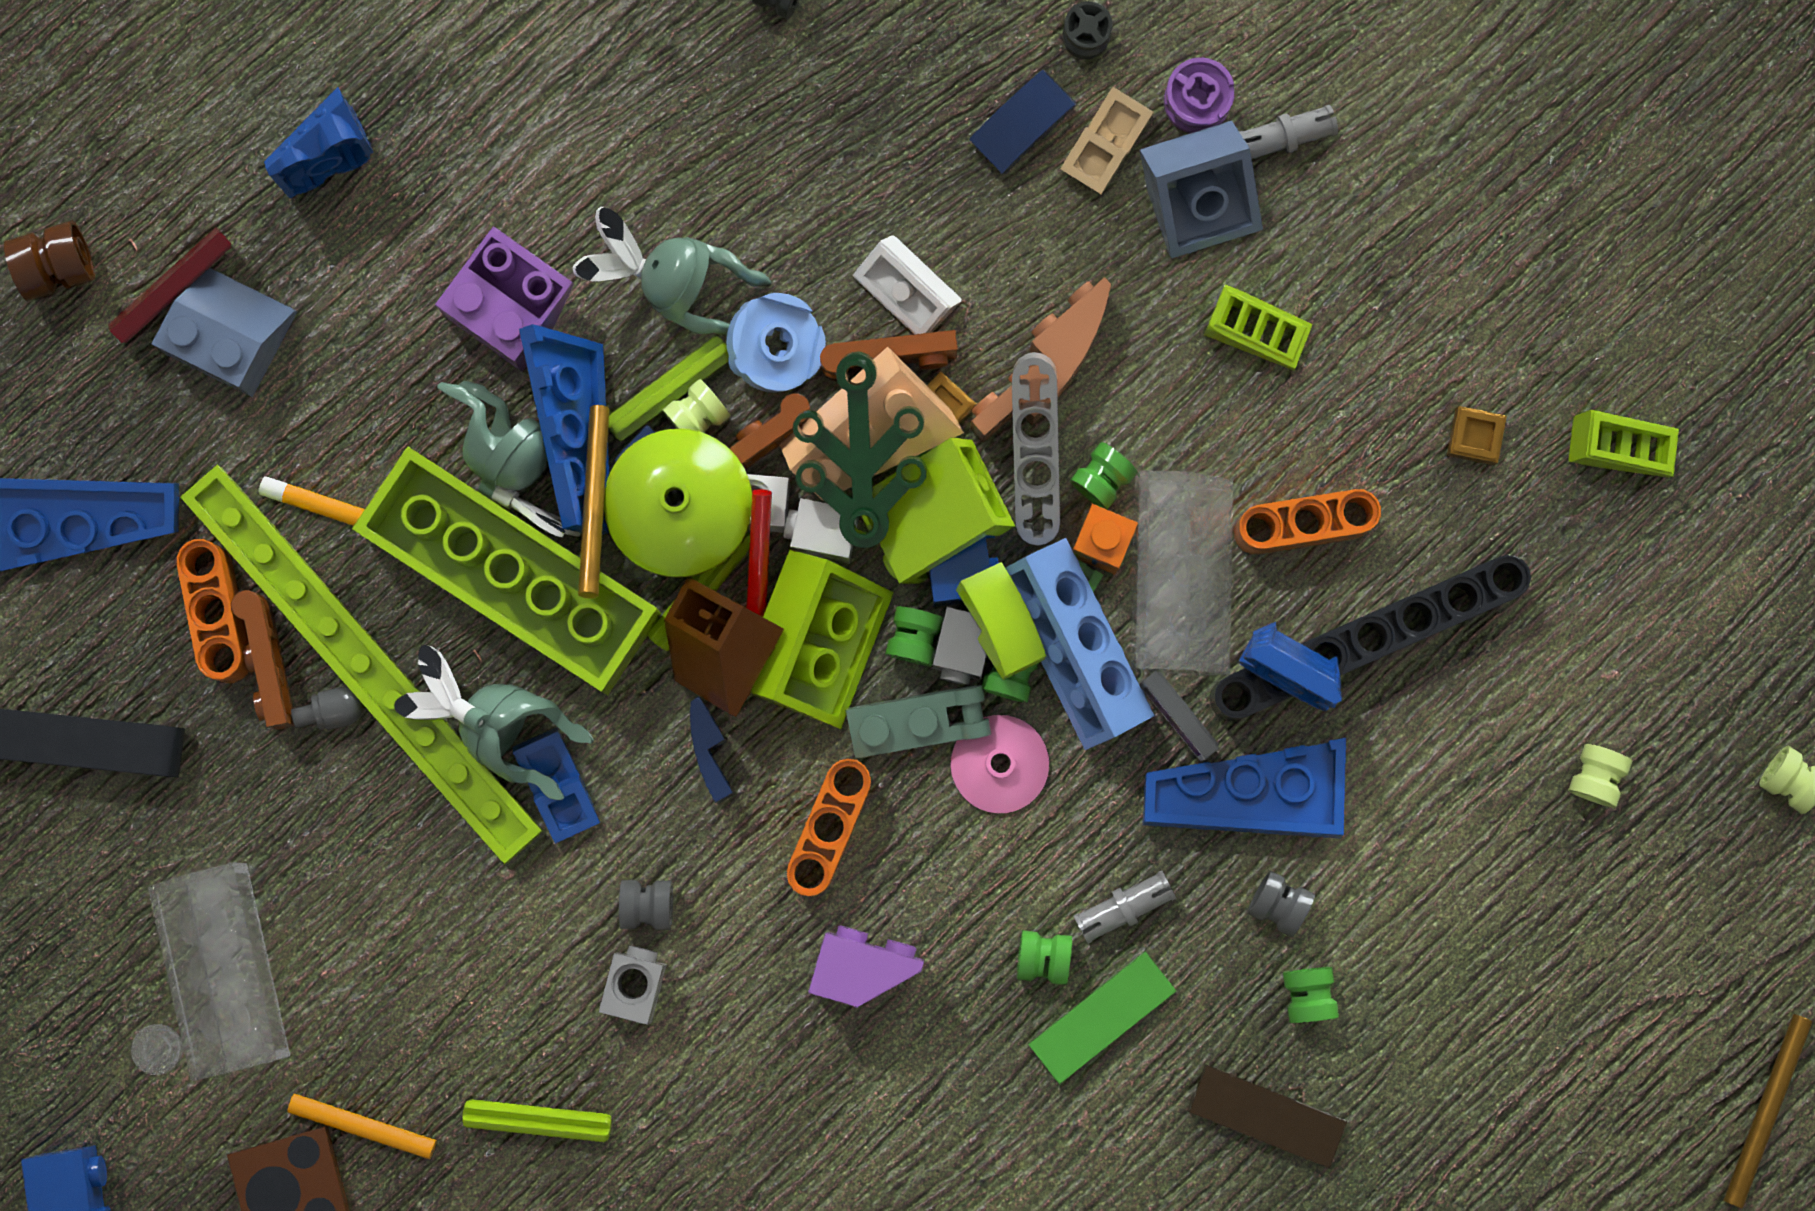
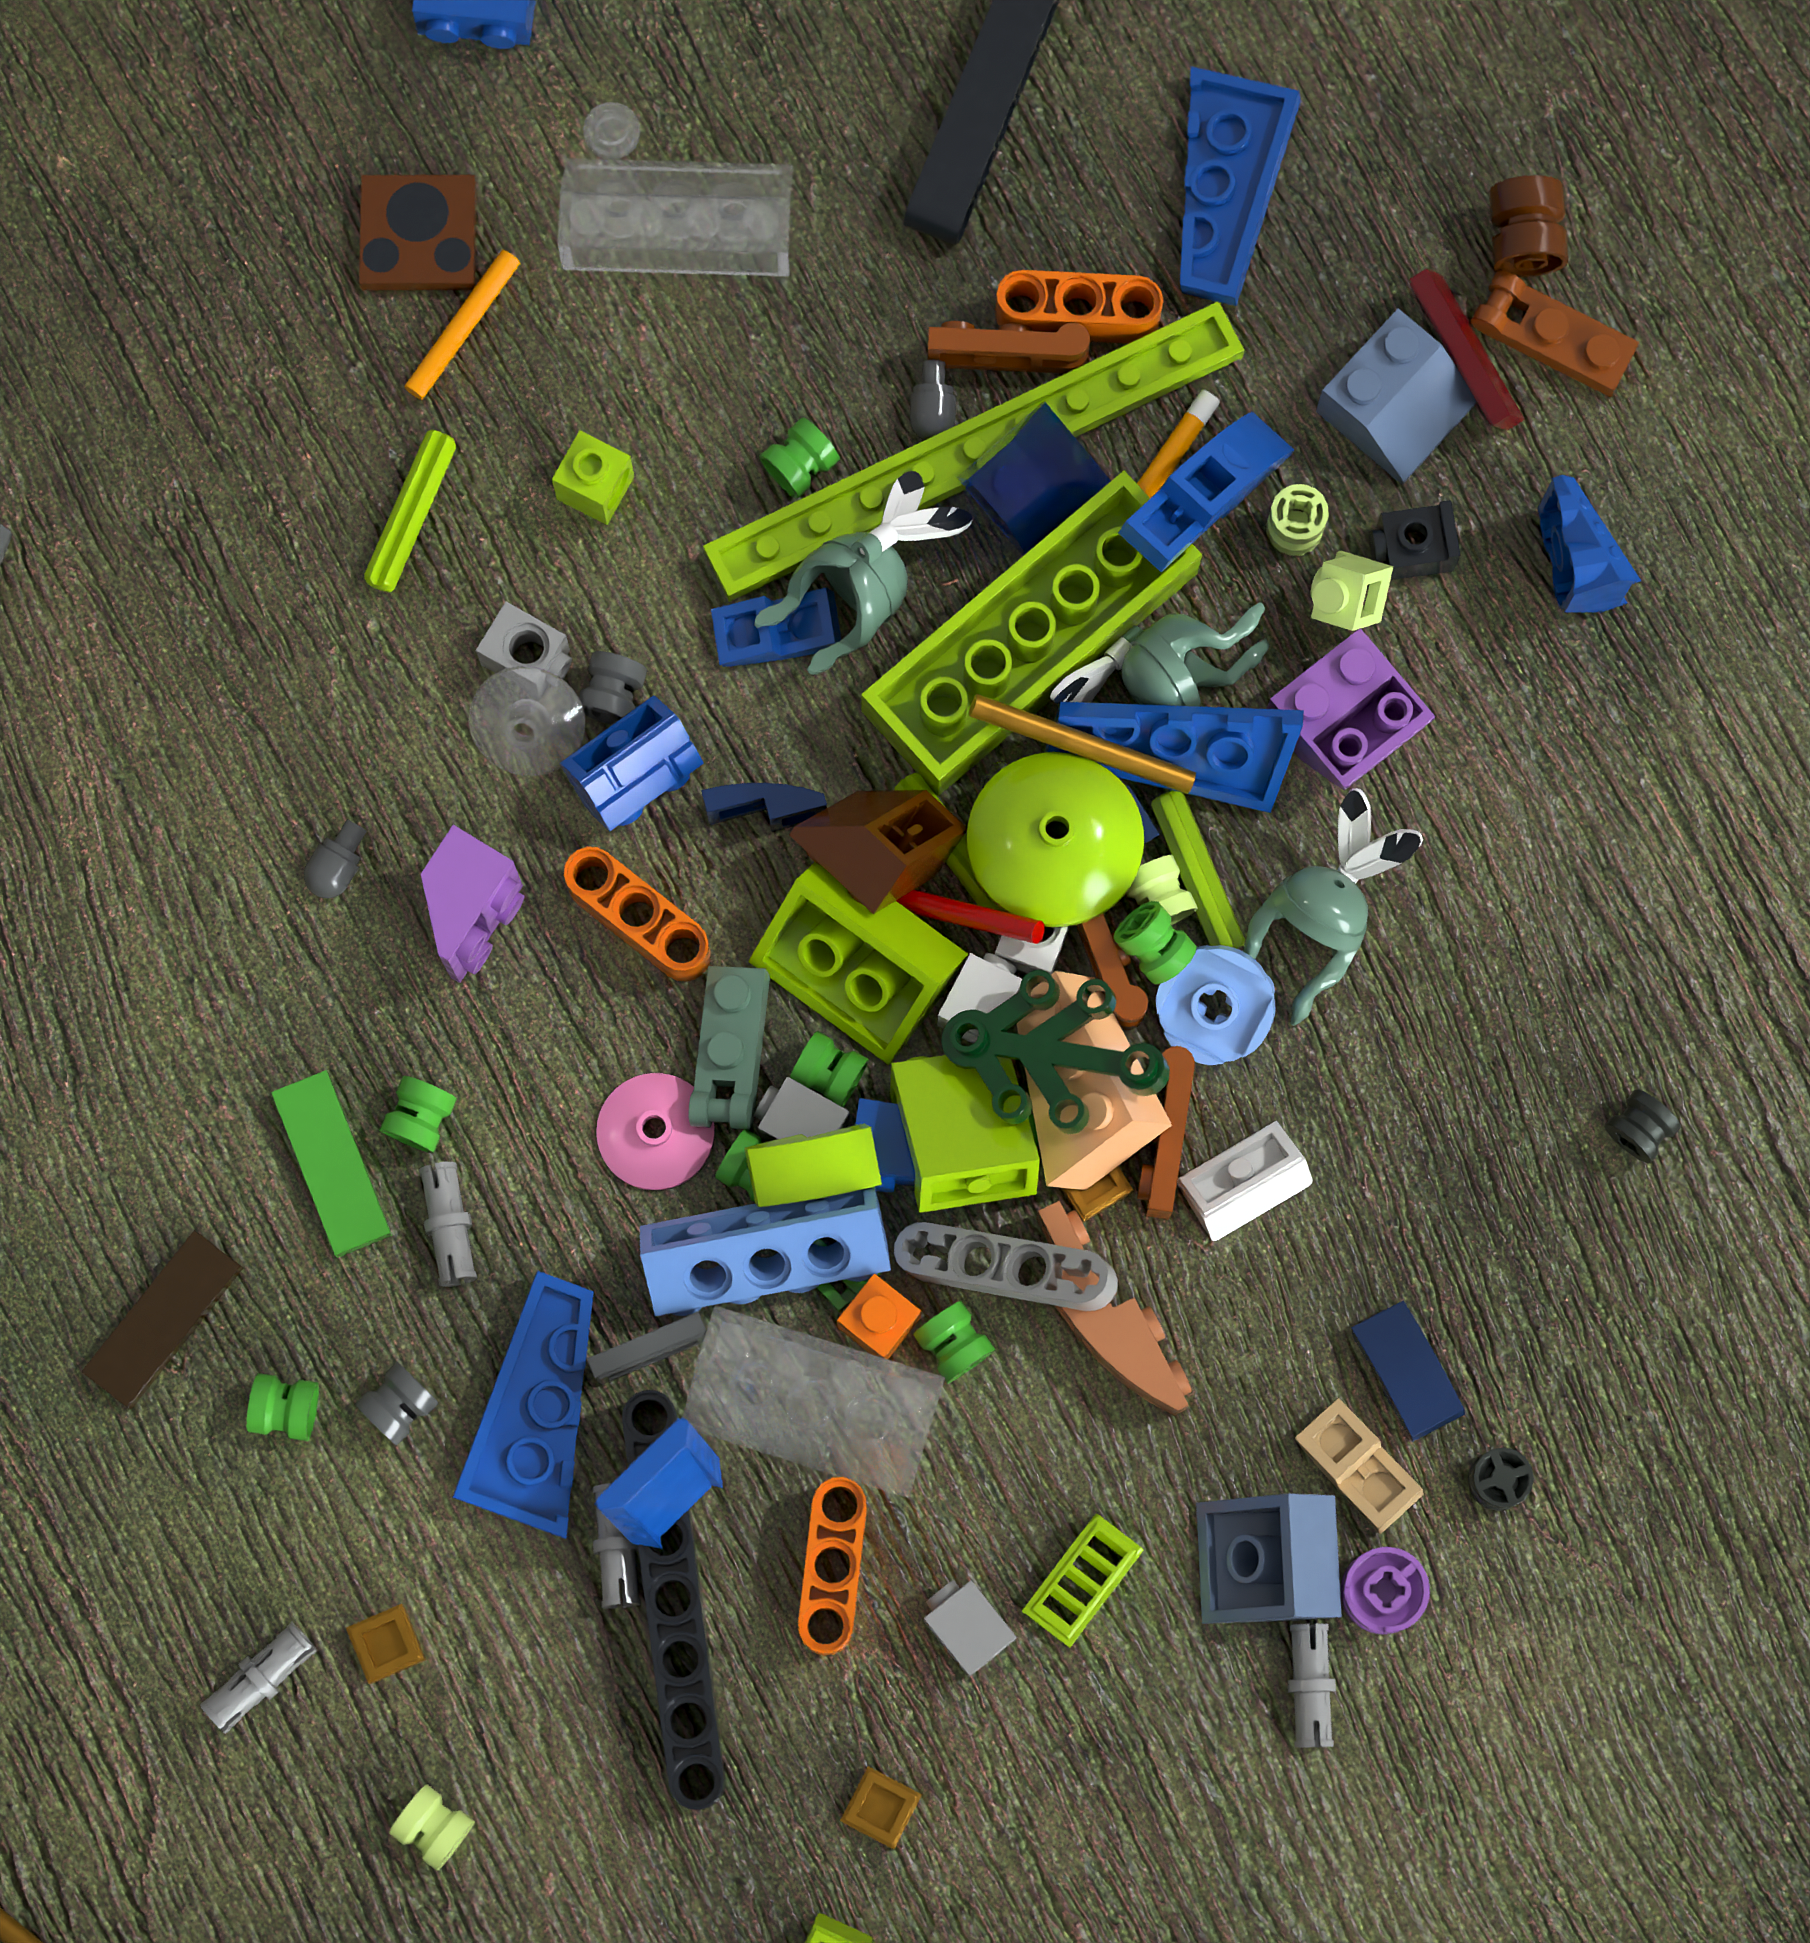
camera: 105 degrees right, 5 degrees down
none -> light grey pin [200,1622,318,1734]
none -> dark grey cylinder [304,819,367,899]
none -> pearl gold tile [346,1604,426,1685]
none -> clear dish [469,666,586,776]
none -> lime brick [552,430,635,525]
none -> blue brick [559,695,704,832]
none -> light grey pin [593,1483,641,1609]
none -> bright green wheel [759,418,840,499]
none -> light grey brick [923,1580,1017,1678]
none -> clear blue slope [957,402,1111,556]
none -> bright green wheel [1113,901,1197,985]
none -> blue slope [1118,411,1294,572]
none -> yellowish green wheel [1266,484,1329,556]
none -> yellowish green brick [1311,551,1393,631]
none -> black brick [1369,500,1461,580]
none -> dark orange plate [1470,270,1640,398]

